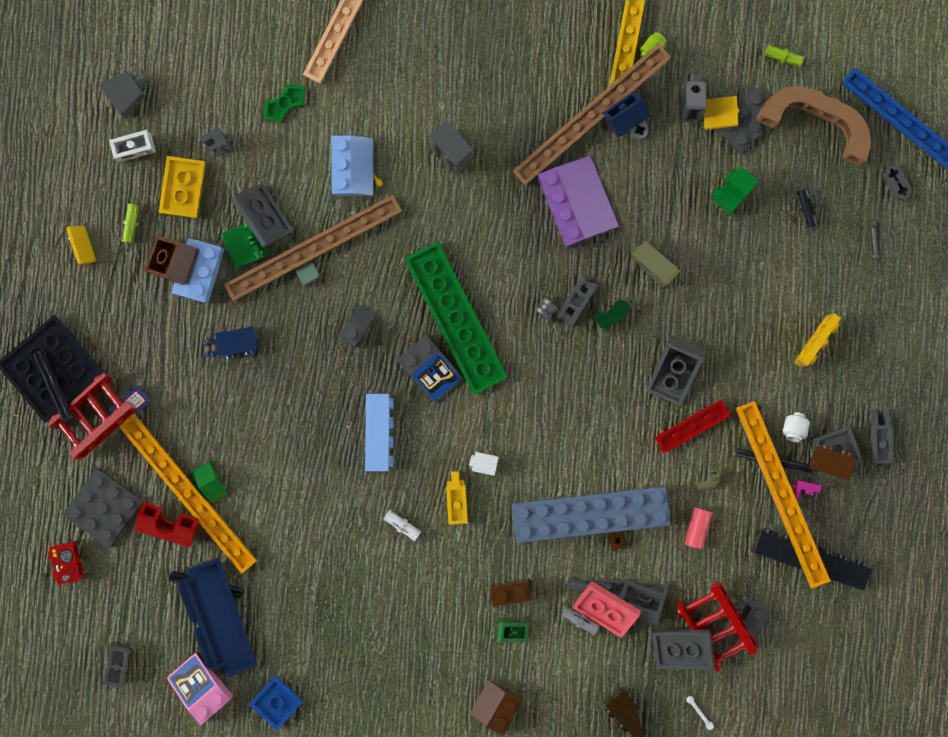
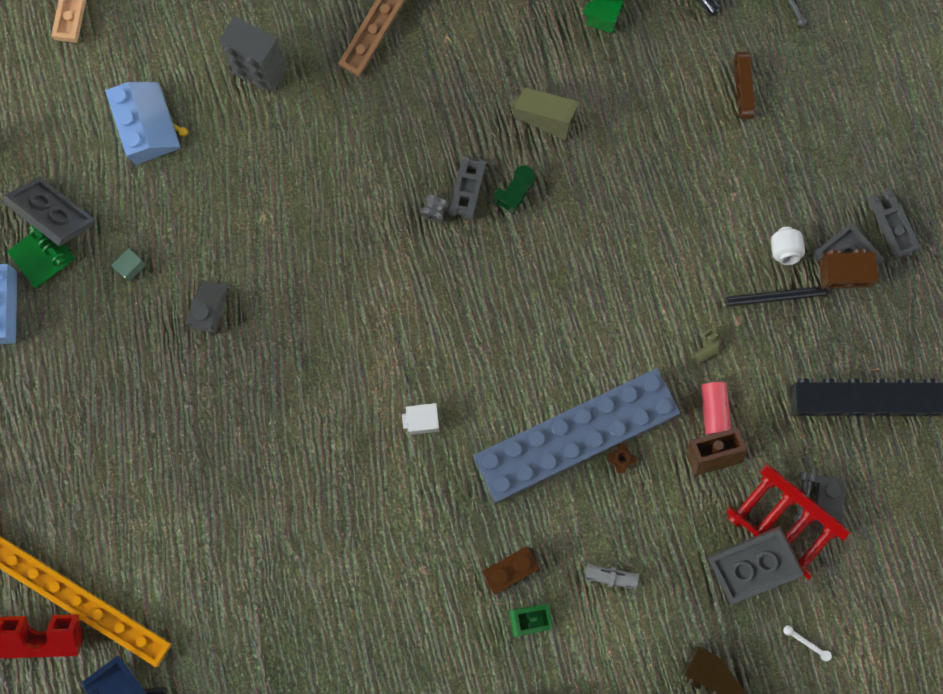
camera: 20 degrees left, 10 degrees down
green slope [193,461,228,504] -> none
dark blue hinge [202,327,259,359] -> none
medium nougat plate [224,195,402,302] -> none
green tile [263,84,306,123] -> none
light blue brick [365,394,394,471] -> none
white pin [383,510,422,542] -> none
slope [397,335,463,404] -> none
green plate [404,241,508,395] -> none
yellow hinge [446,470,468,525] -> none
medium lavender slope [537,156,619,248] -> none
dark grey wedge [567,577,670,625] -> none
coral plate [573,581,641,638] -> none
dark grey slope [646,335,706,406] -> none
red plate [654,399,731,454] -> none
light orange plate [736,401,830,589] -> none
dark pink bracket [791,480,821,500] -> none
yellow plate [794,314,841,367] -> none
none -> reddish brown brick [686,427,748,476]
none -> reddish brown beam [734,51,755,119]

